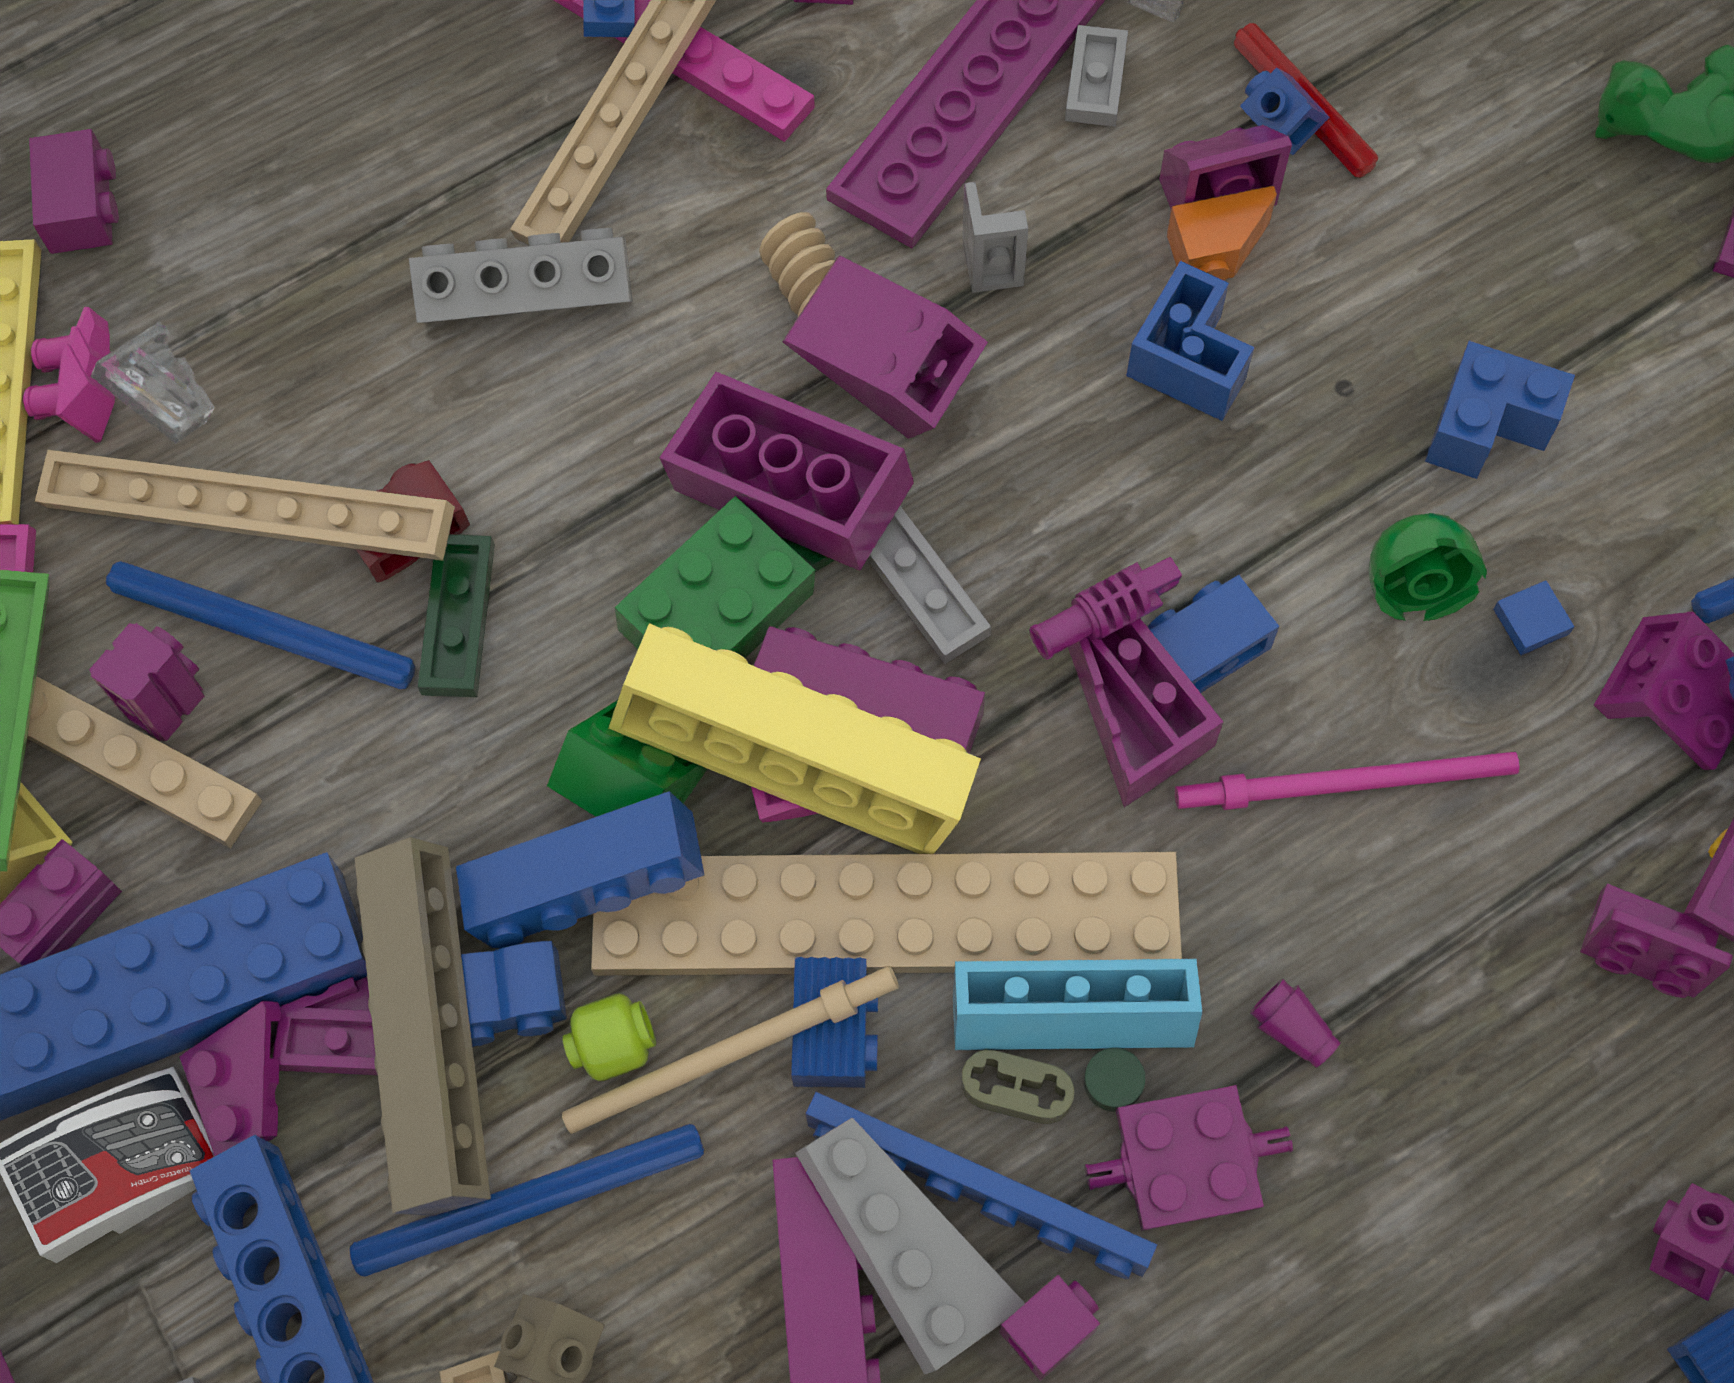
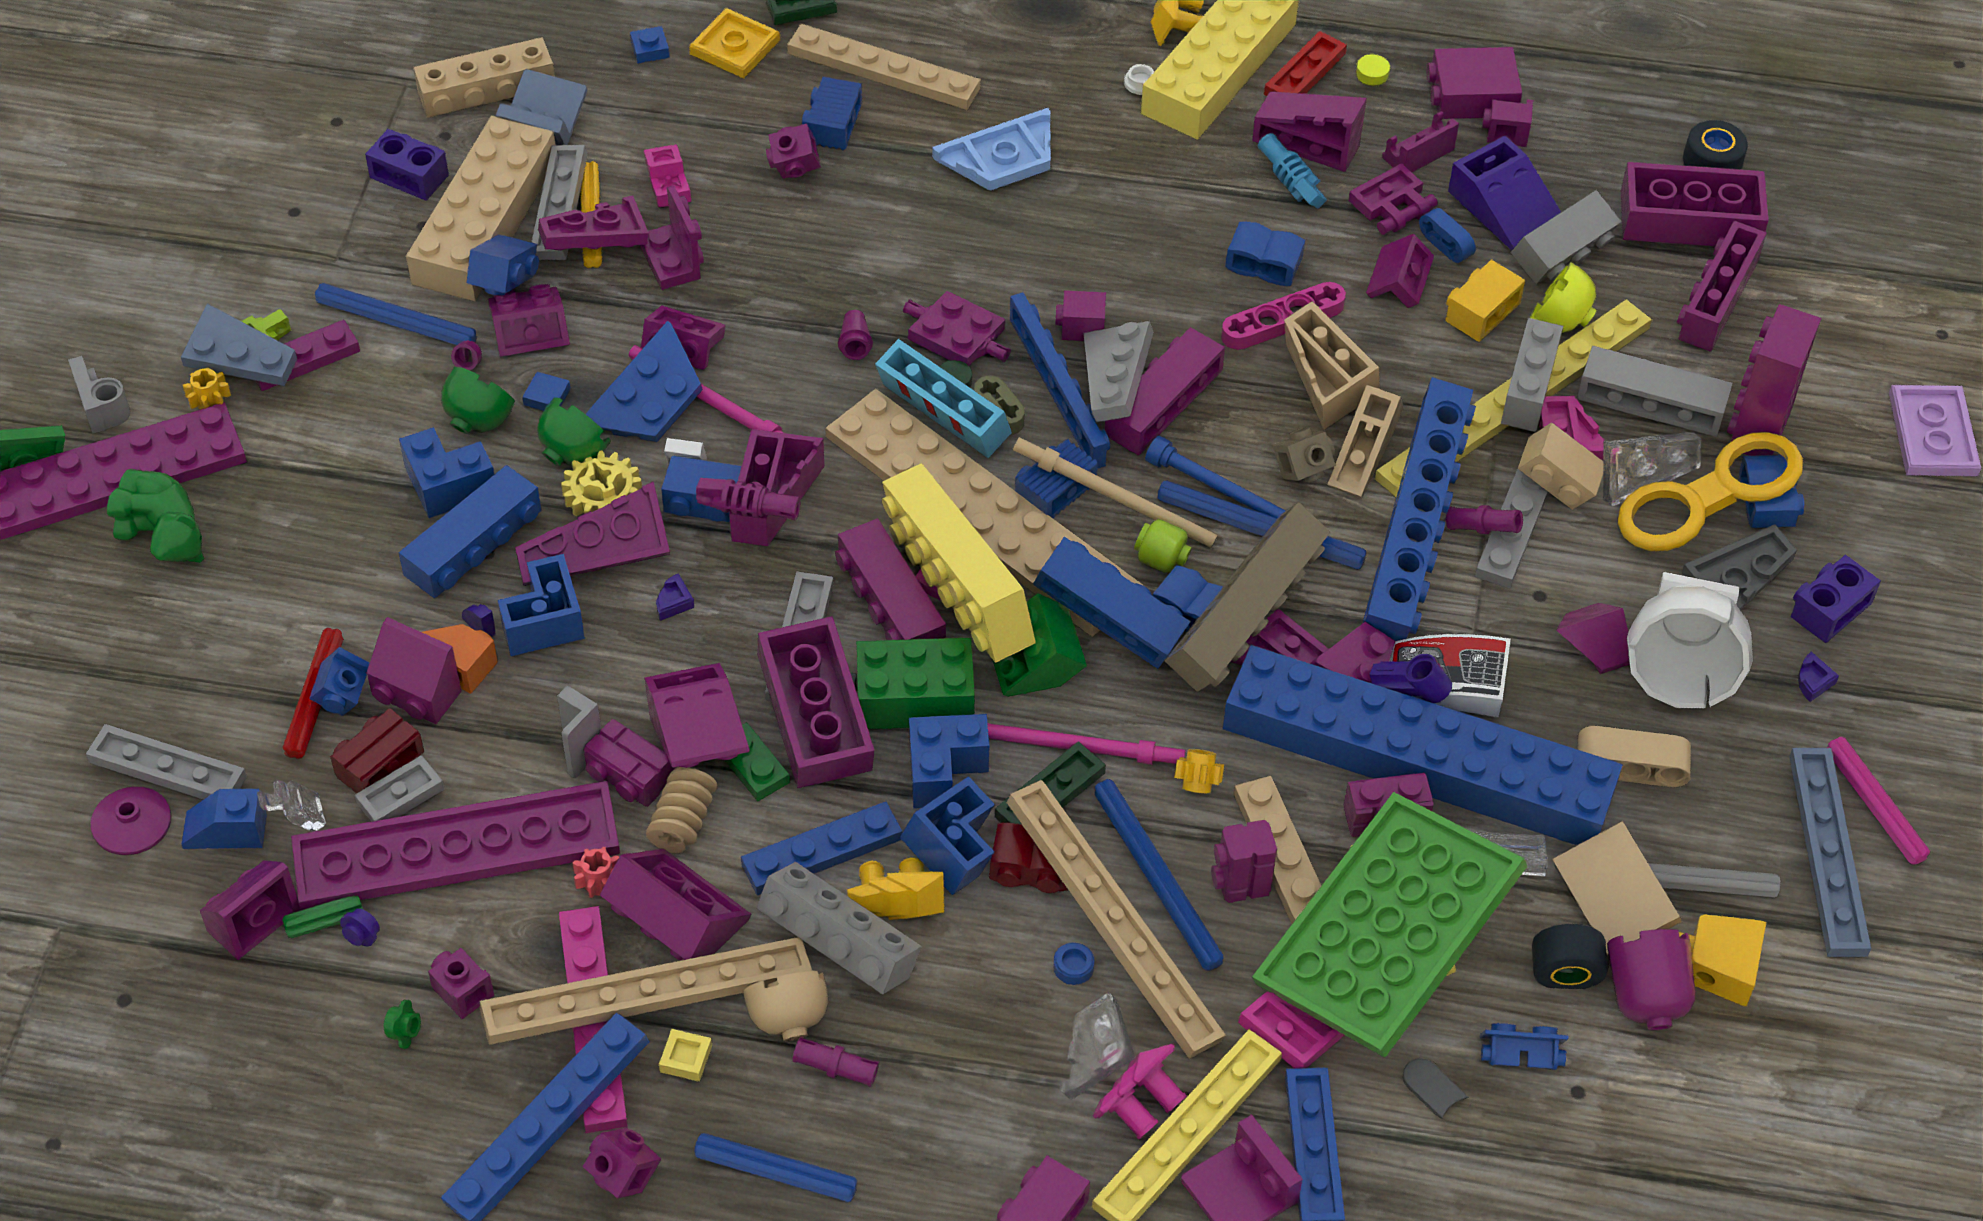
camera: 140 degrees left, 15 degrees down
none -> dark red brick [330,708,424,794]
none -> blue brick [398,465,542,599]
none -> green cylinder [441,367,515,434]
none -> magenta hinge [451,340,482,370]
none -> dark purple tile [462,604,496,637]
none -> magenta wing [515,481,670,586]
none -> light yellow gear [561,451,642,516]
none -> coral gear [573,847,619,898]
none -> magenta brick [584,719,675,807]
none -> blue wing [586,321,703,442]
none -> magenta slope [600,849,752,961]
none -> magenta bracket [641,306,726,370]
none -> dark purple tile [656,573,695,621]
none -> light yellow plate [659,1029,712,1082]
none -> white plate [664,438,707,466]
none -> blue axle [694,1133,857,1202]
none -> green plate [724,722,790,802]
none -> blue plate [741,801,902,896]
none -> tan cylinder [743,971,828,1042]
none -> magenta pin [792,1036,880,1087]
none -> yellow connector [847,857,944,920]
none -> blue brick [900,776,995,895]
none -> blue brick [909,714,989,809]
none -> dark pink bar [988,723,1186,765]
none -> blue tile [1053,943,1094,985]
none -> blue piece [1145,435,1286,518]
none -> yellow gear [1174,749,1224,793]
none -> dark purple piece [1370,653,1452,704]

